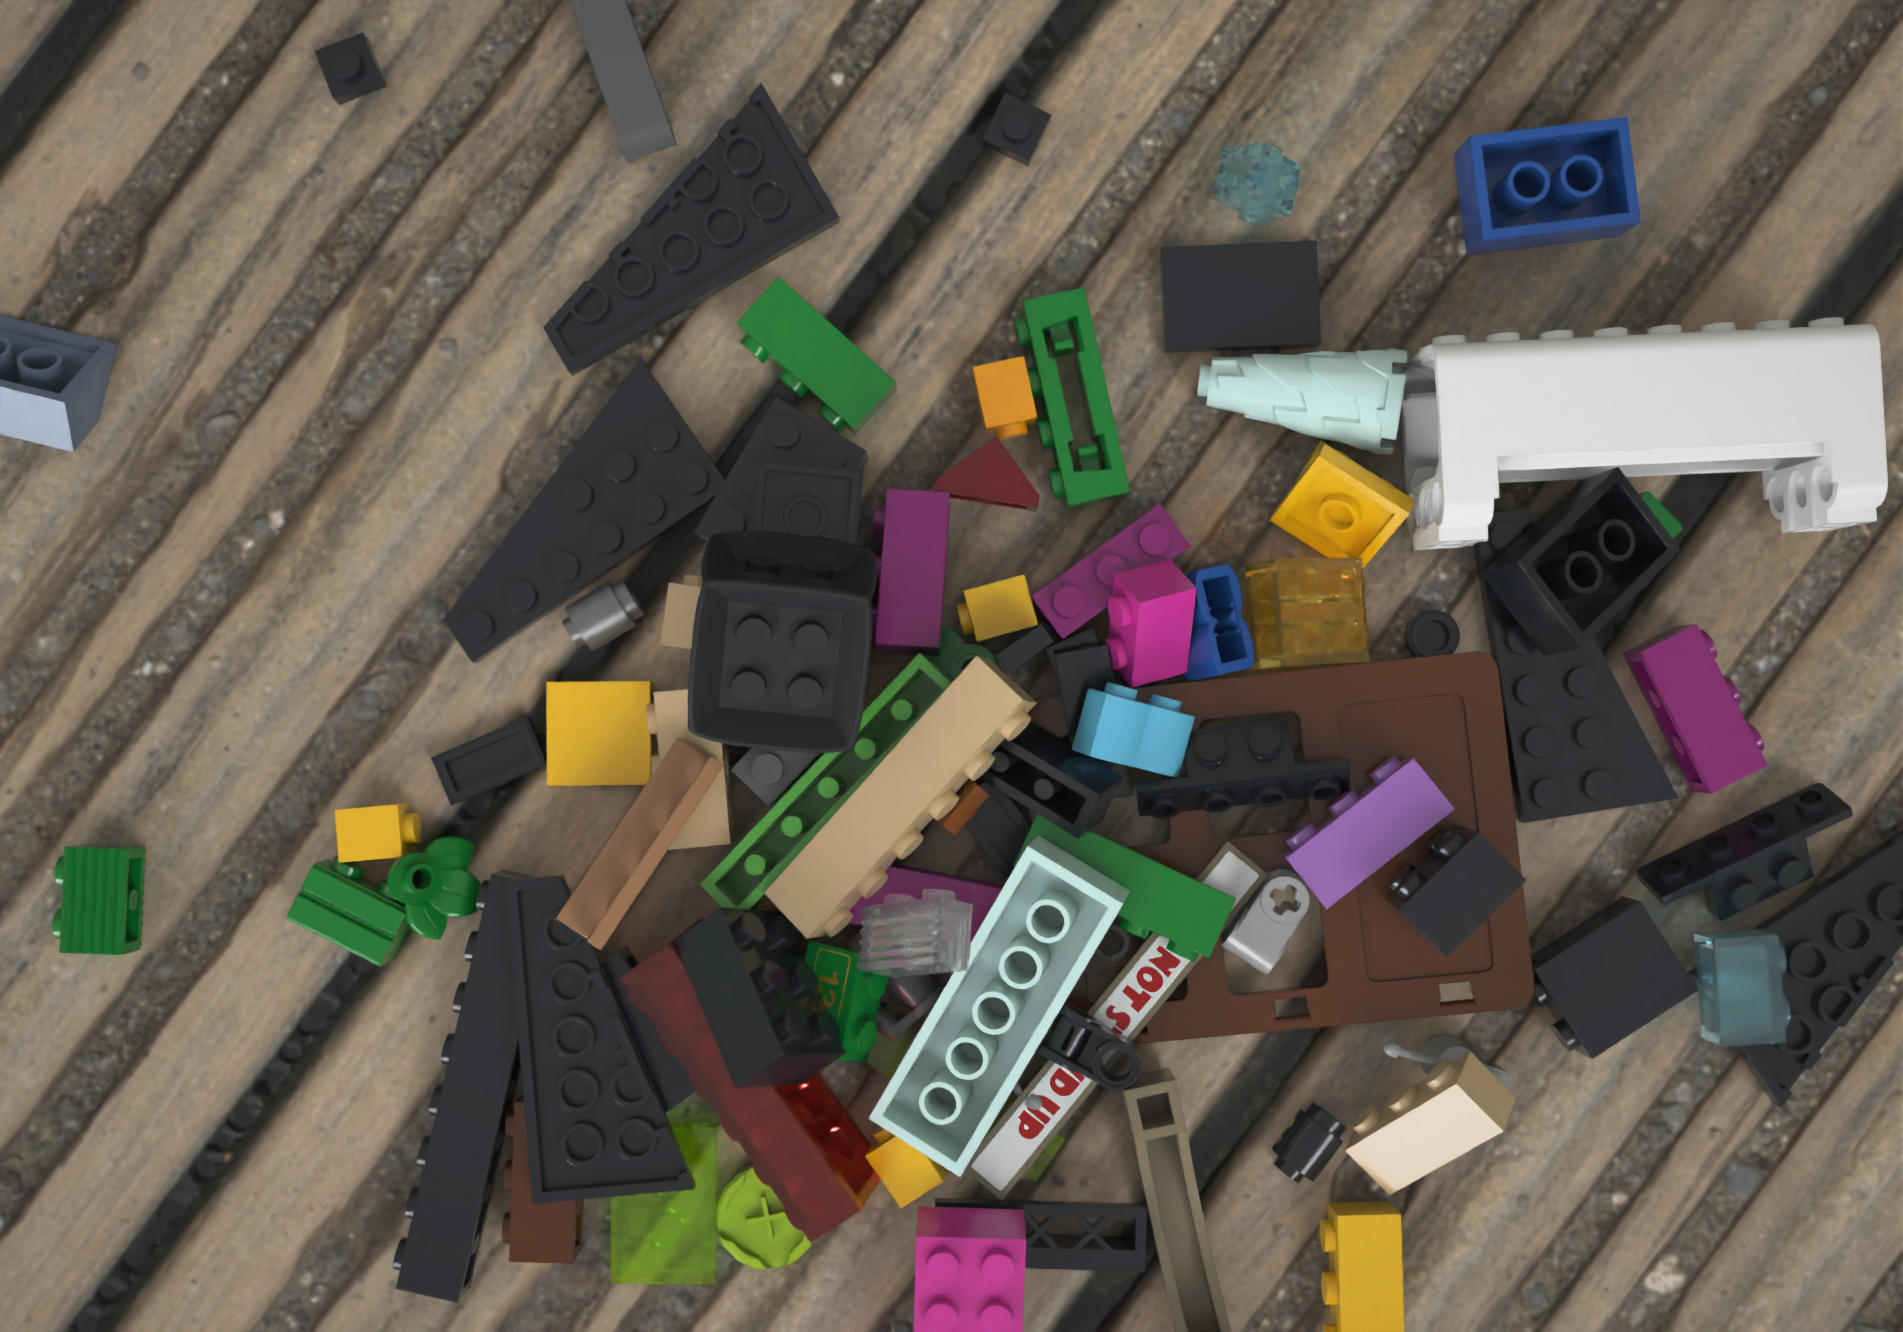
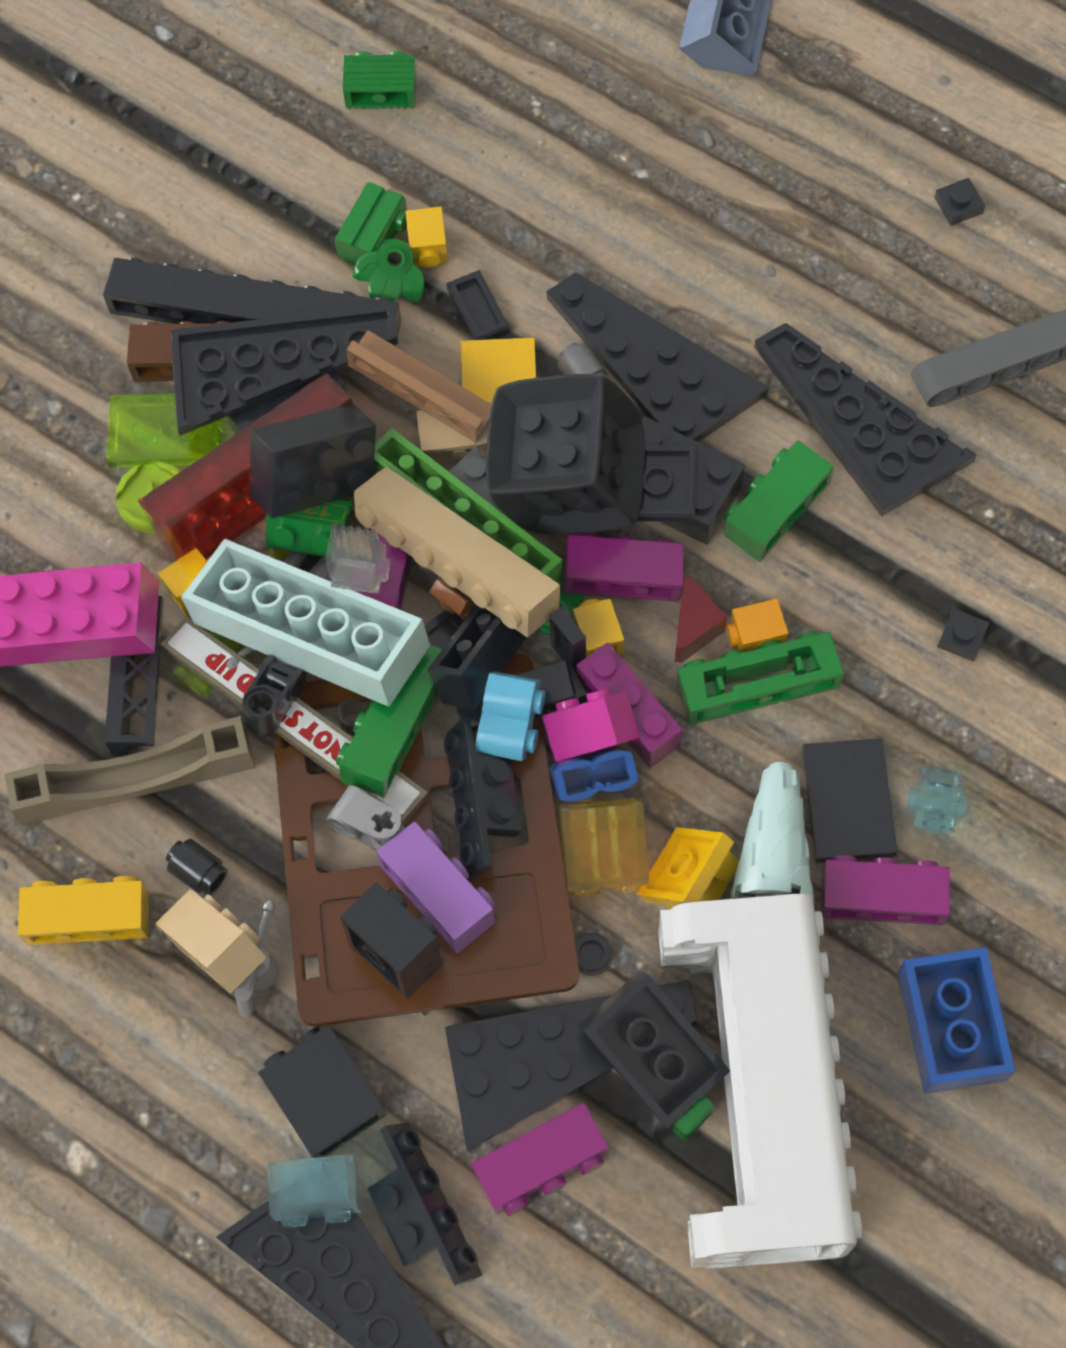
camera: 95 degrees right, 20 degrees down
none -> magenta brick [821,855,950,925]

